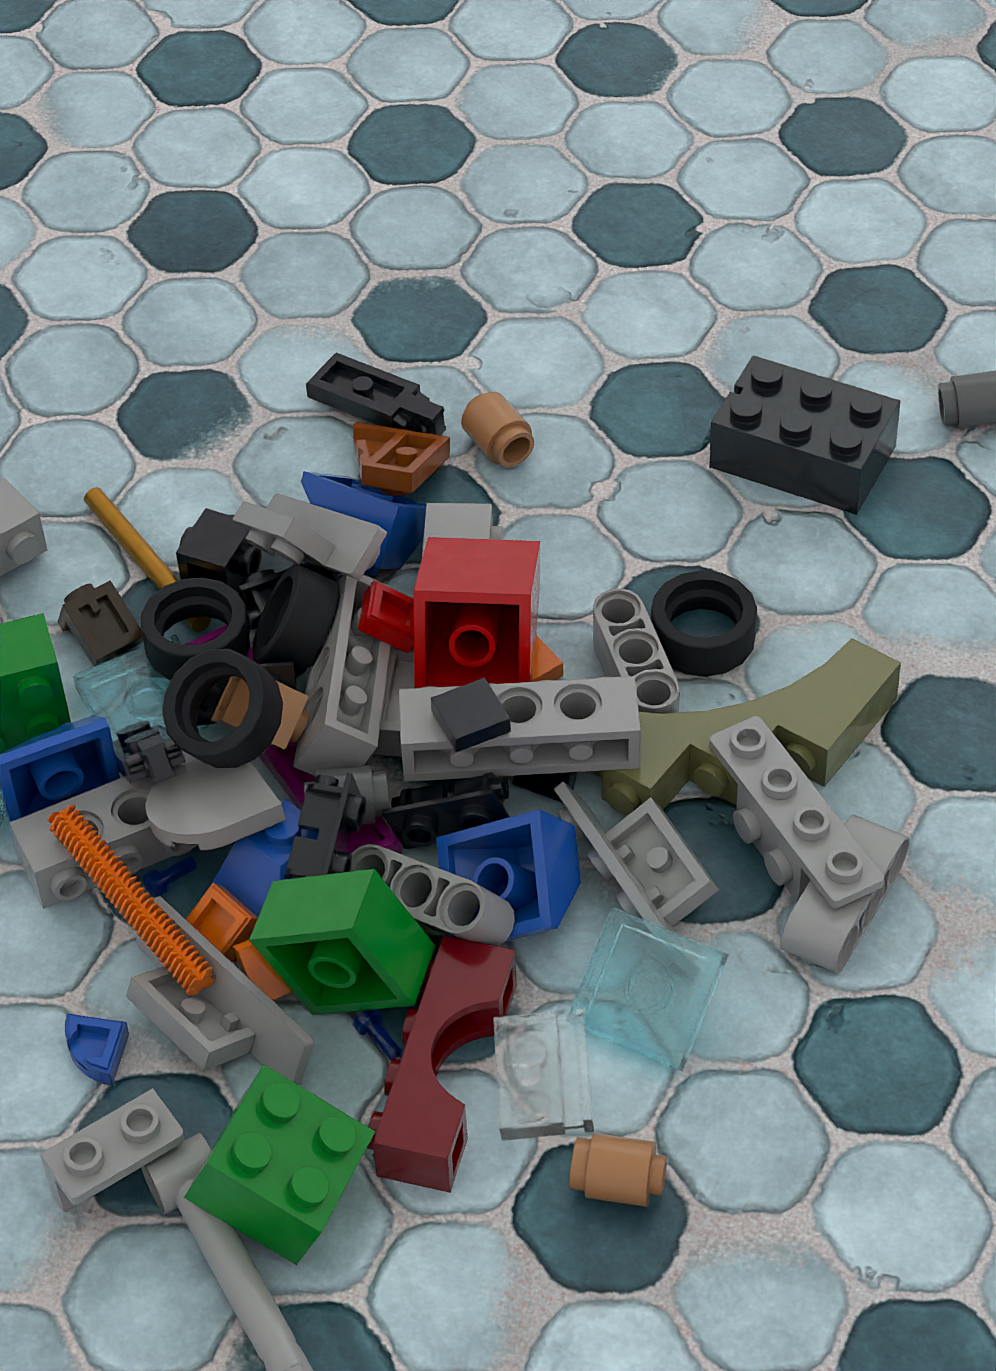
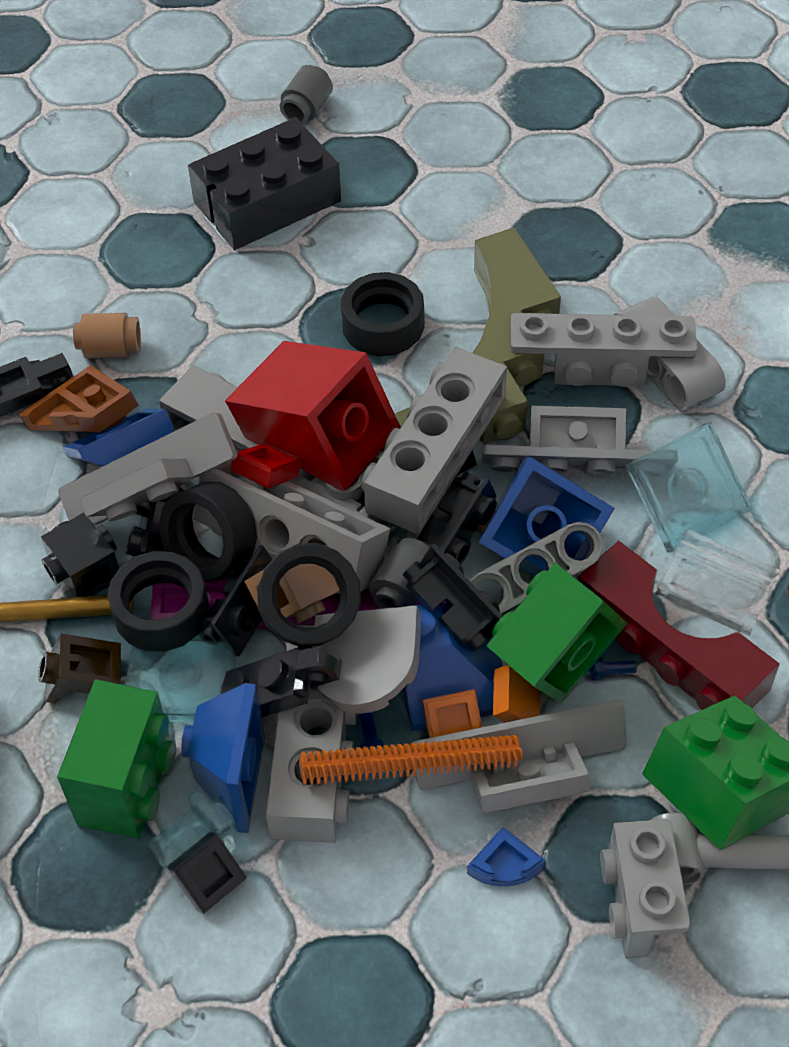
camera: 60 degrees left, 5 degrees up
black tile [430,677,511,753] -> none
light grey beam [593,588,680,714] -> none

